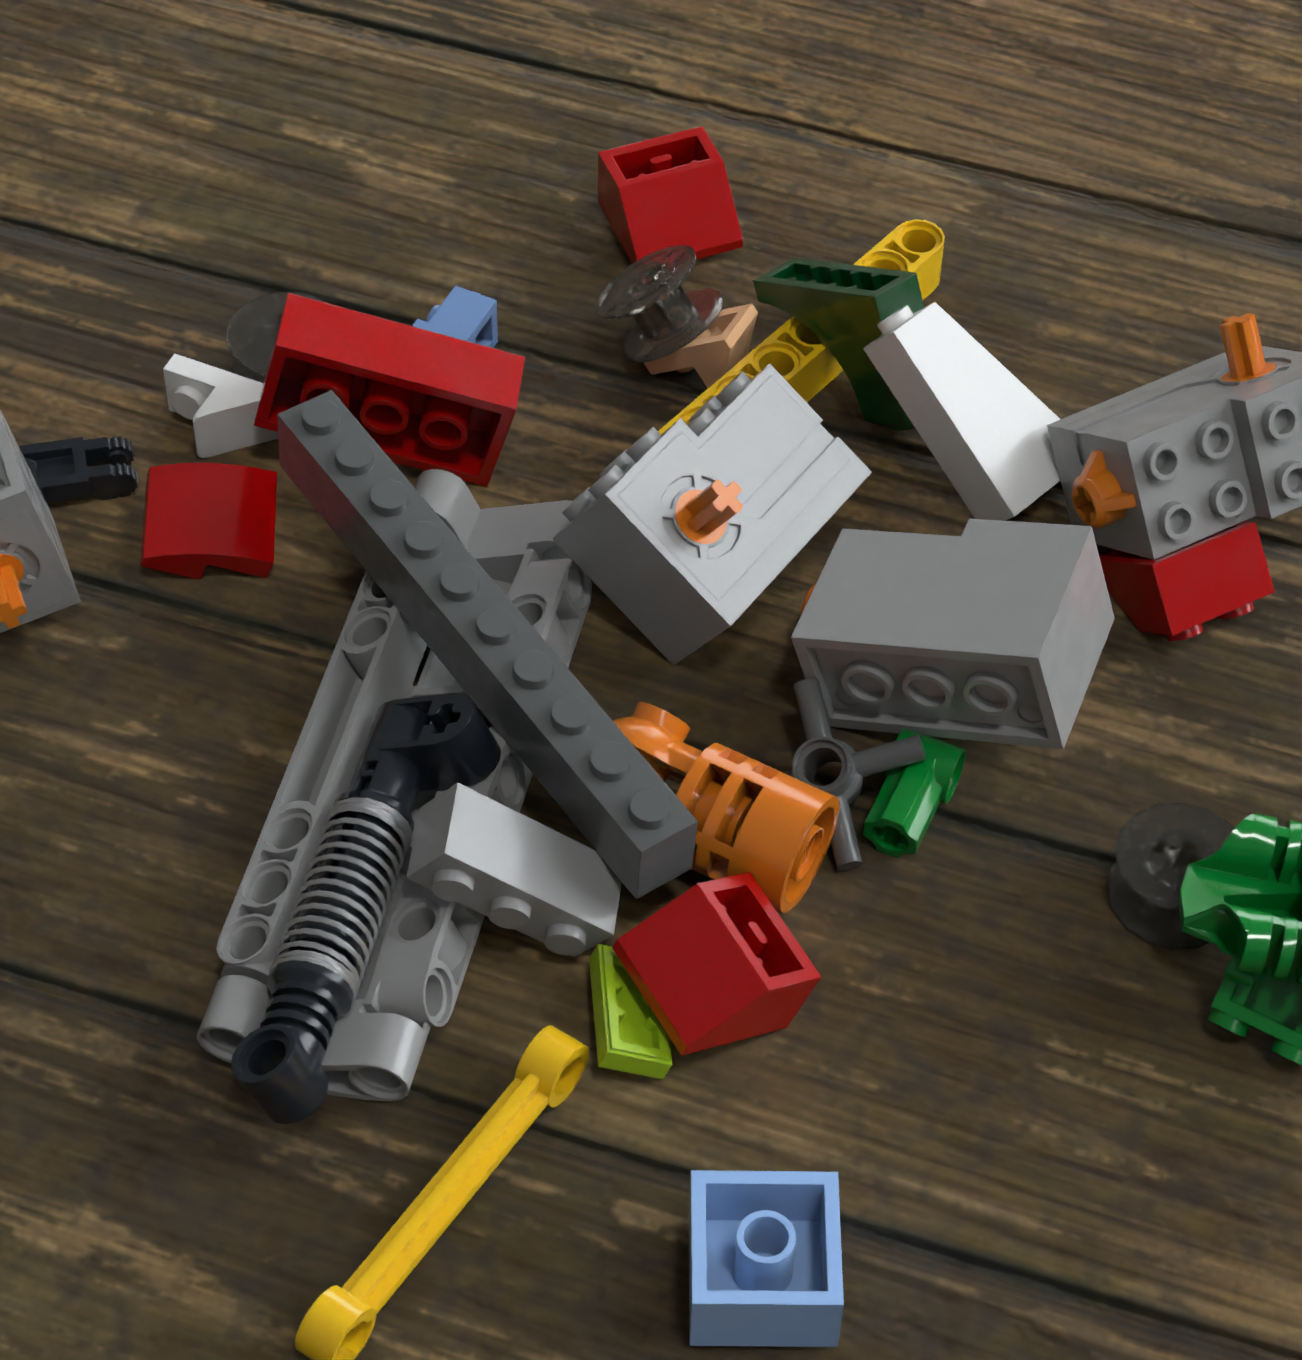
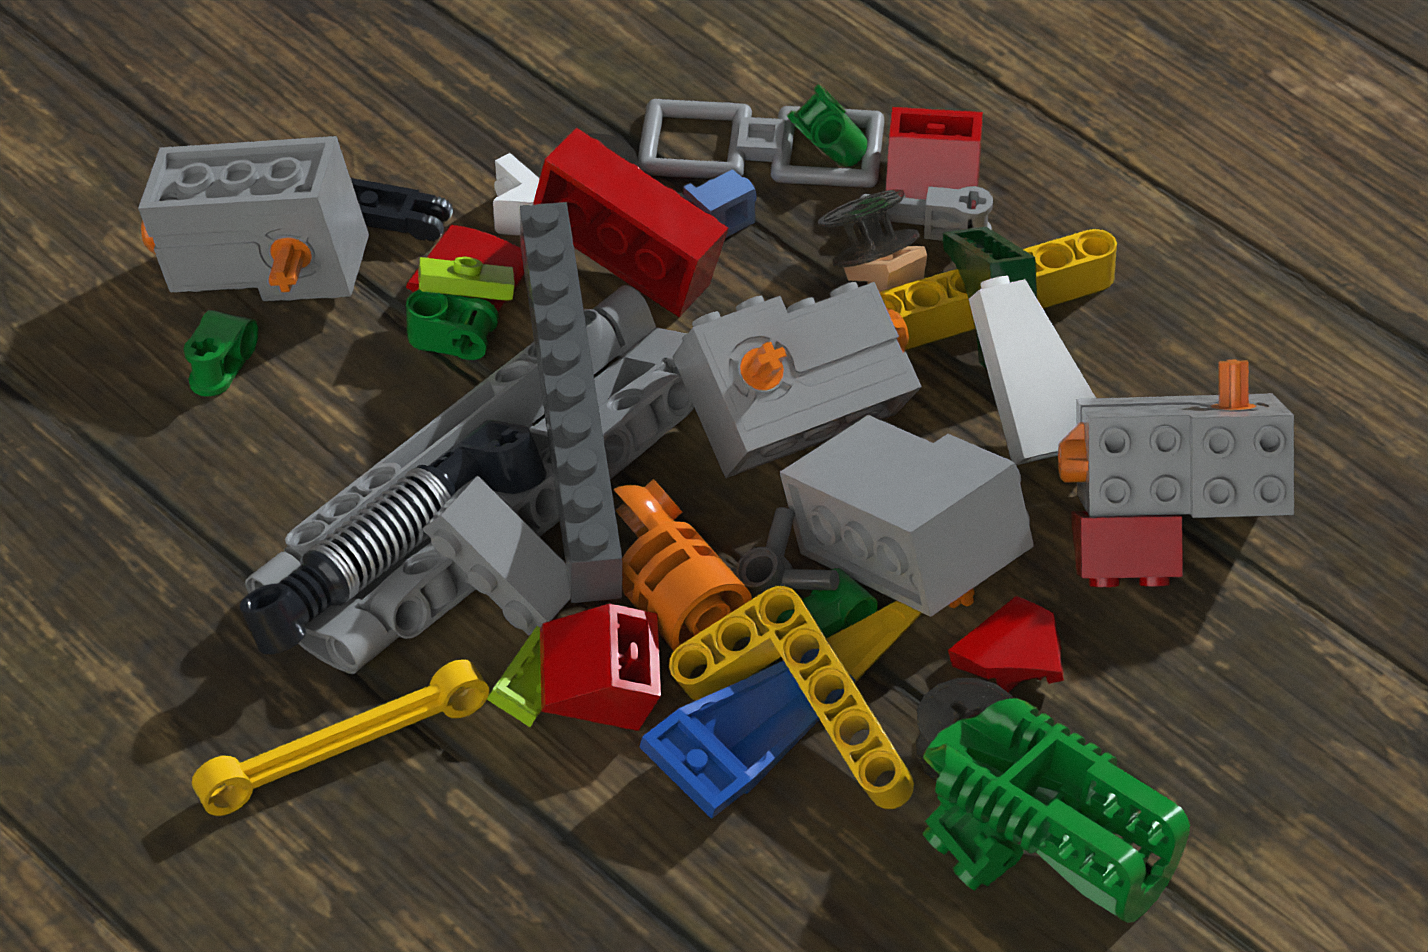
camera: 30 degrees right, 5 degrees down
light blue brick [689,1170,844,1347] -> none
none -> green piece [406,290,500,360]
none -> lime plate [418,257,515,301]
none -> light grey bar [637,99,885,188]
none -> blue plate [639,601,922,819]
none -> yellow beam [669,586,914,809]
none -> green piece [787,84,867,167]
none -> light grey connector [858,186,993,241]
none -> red slope [948,596,1064,694]

